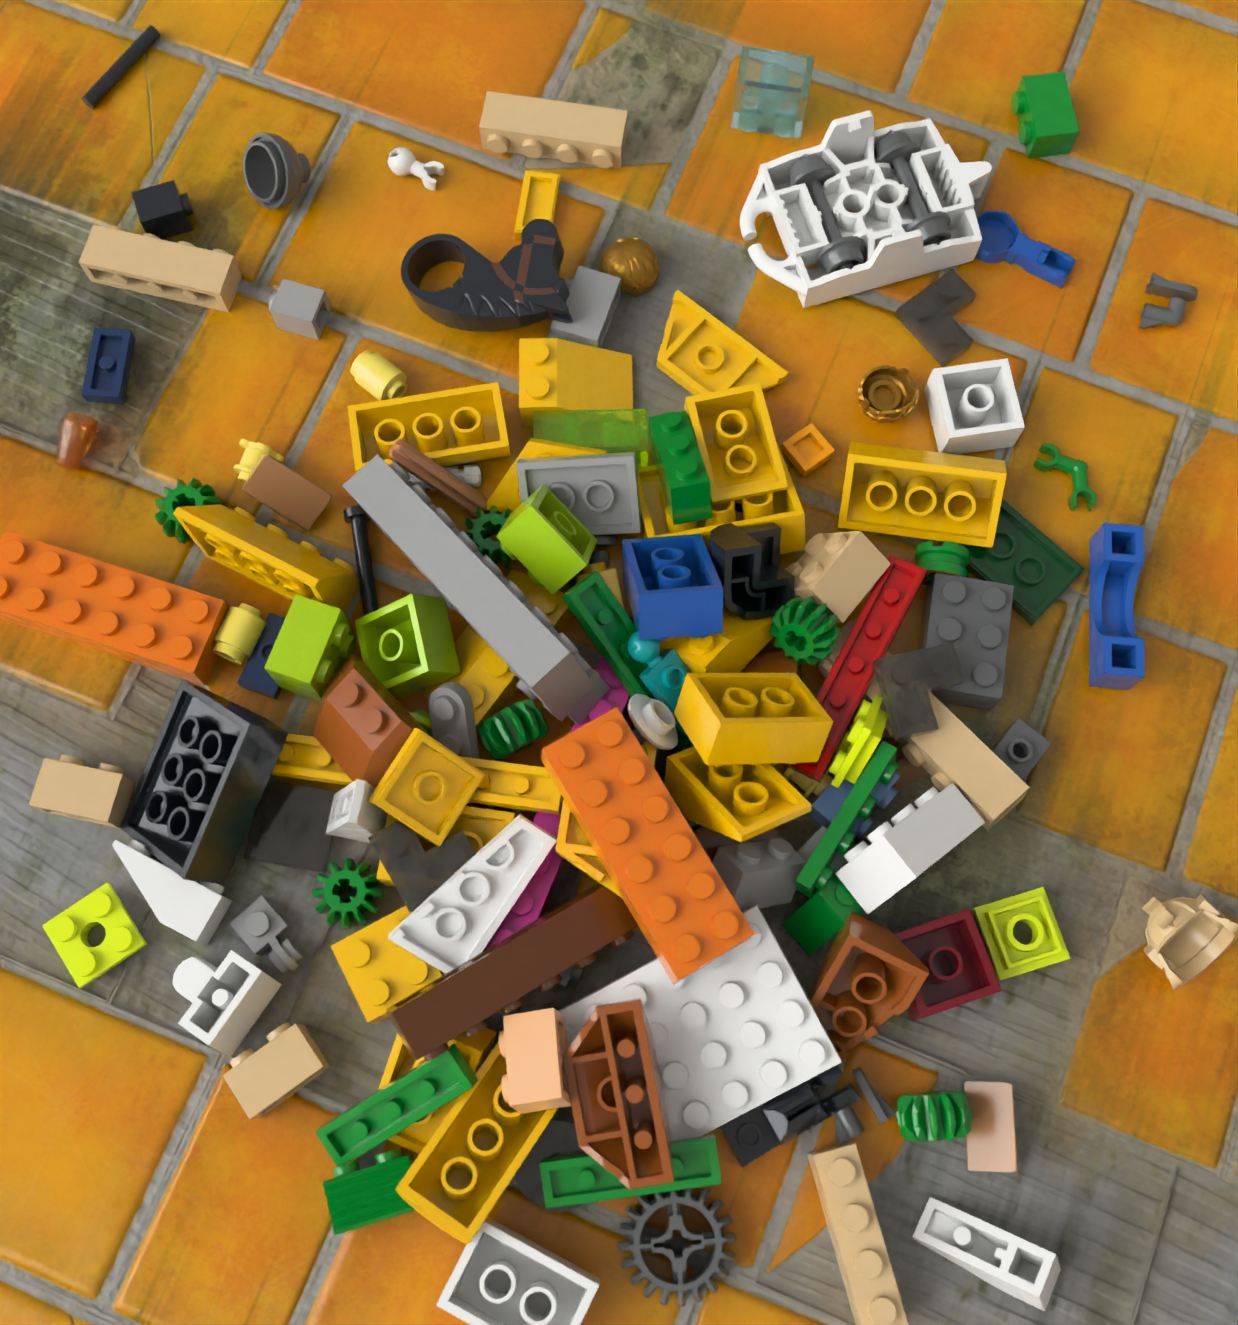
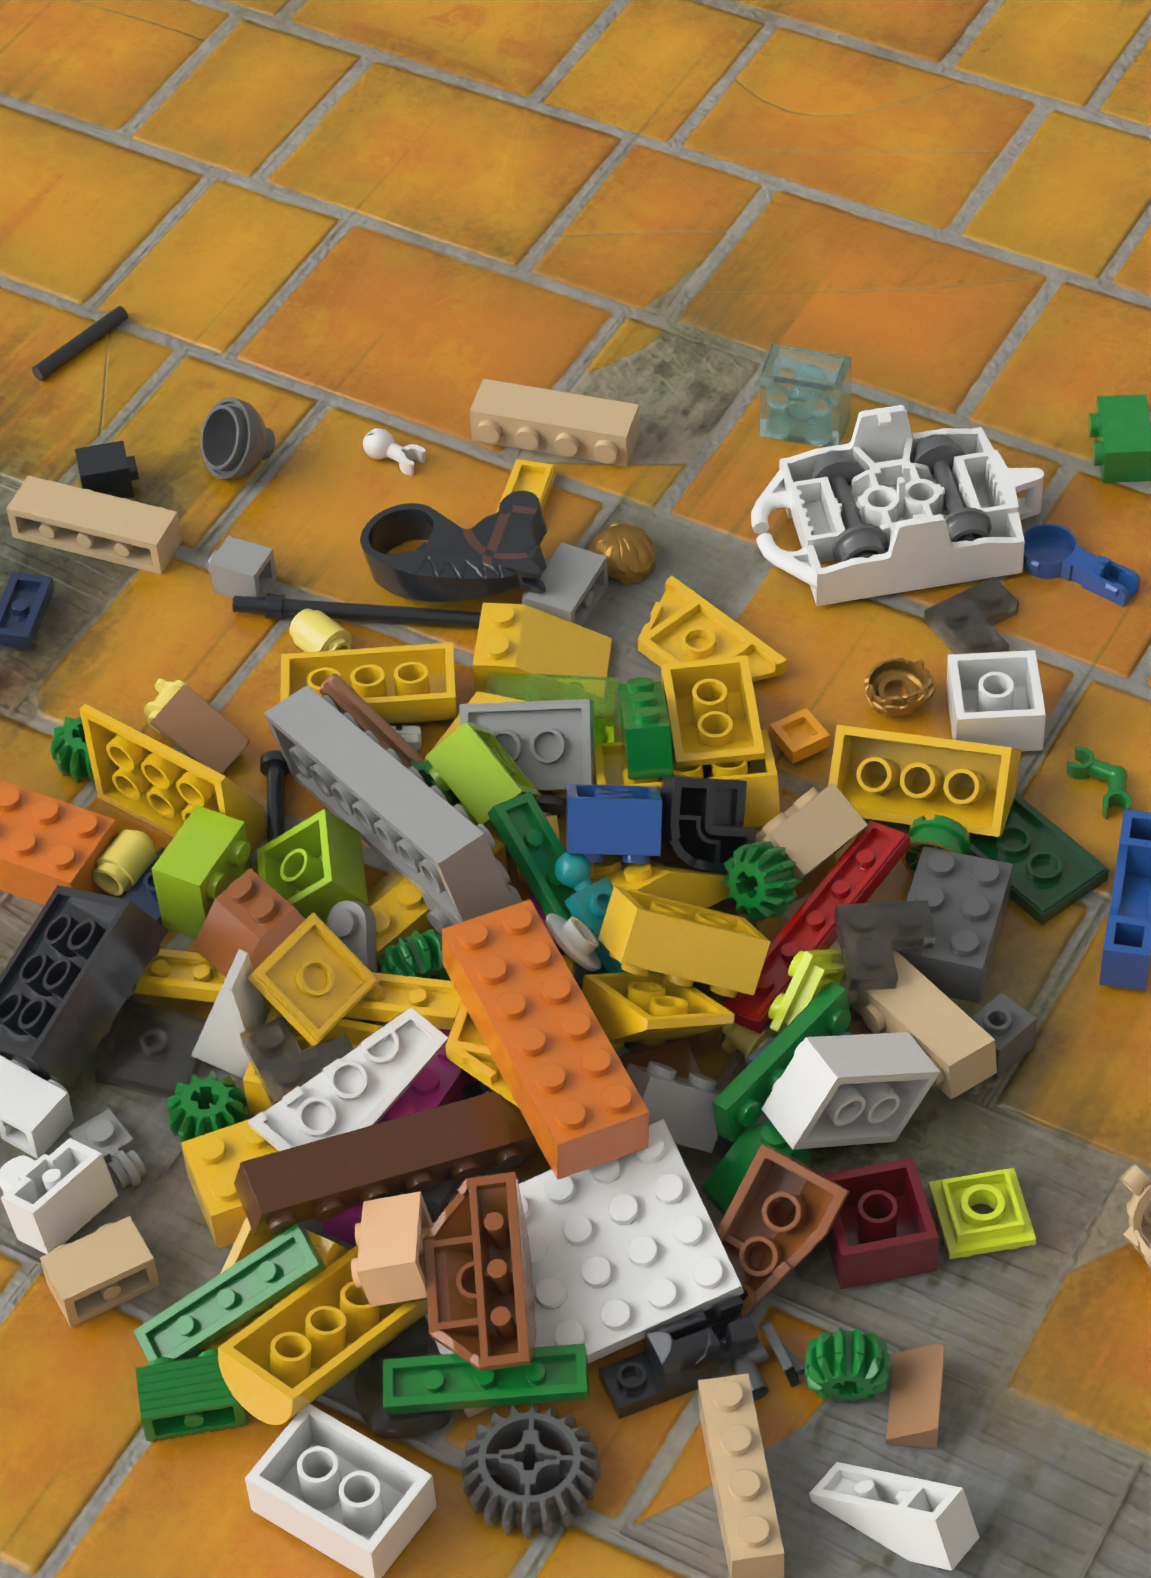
camera: 10 degrees right, 25 degrees down
none -> black bar [232,593,481,629]

